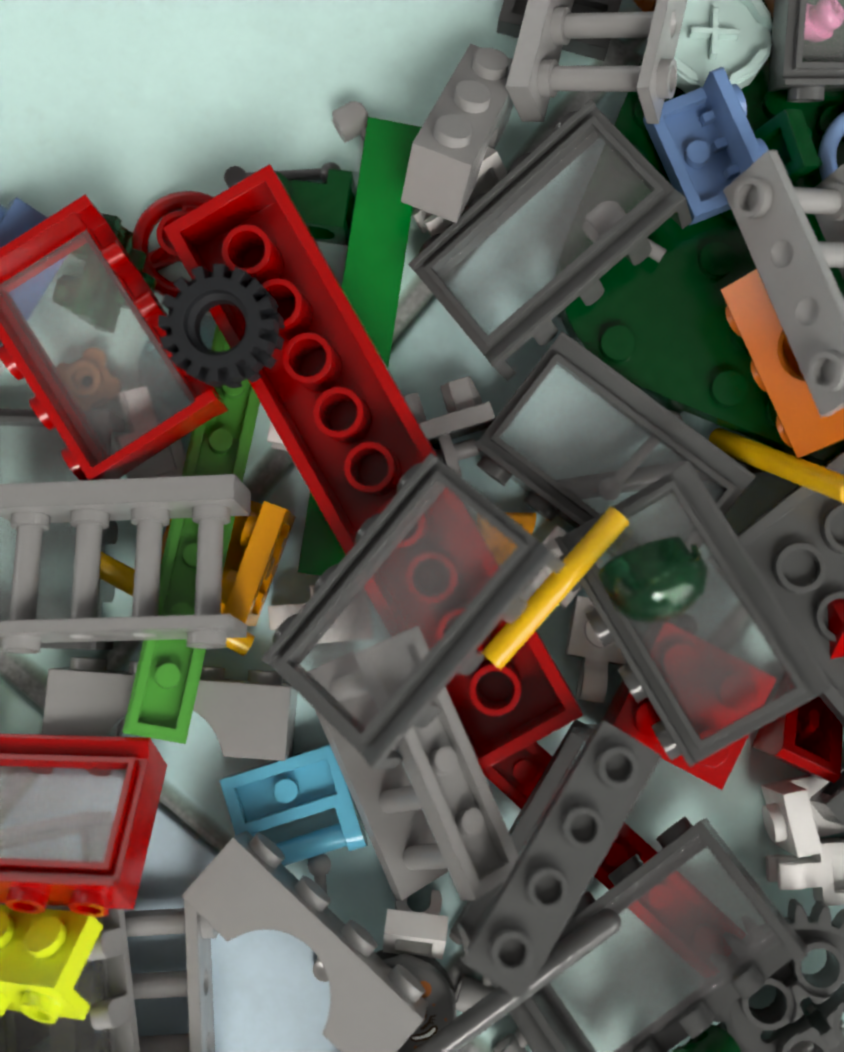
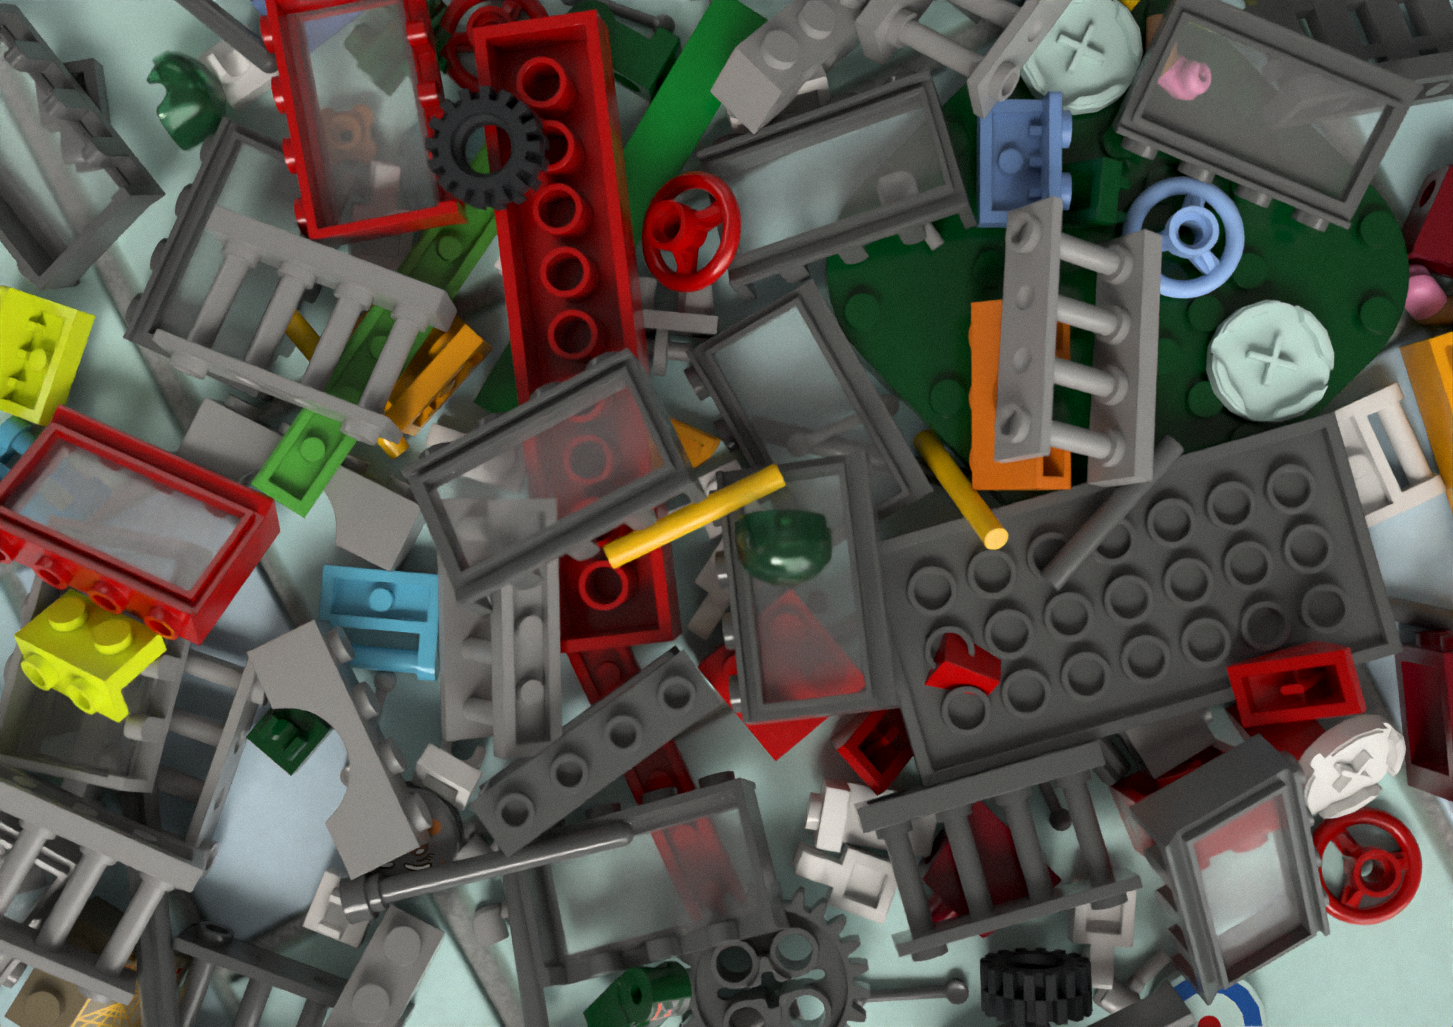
camera: 15 degrees right, 5 degrees up
none -> dark green tile [246,707,334,776]
none -> red piece [641,171,741,293]

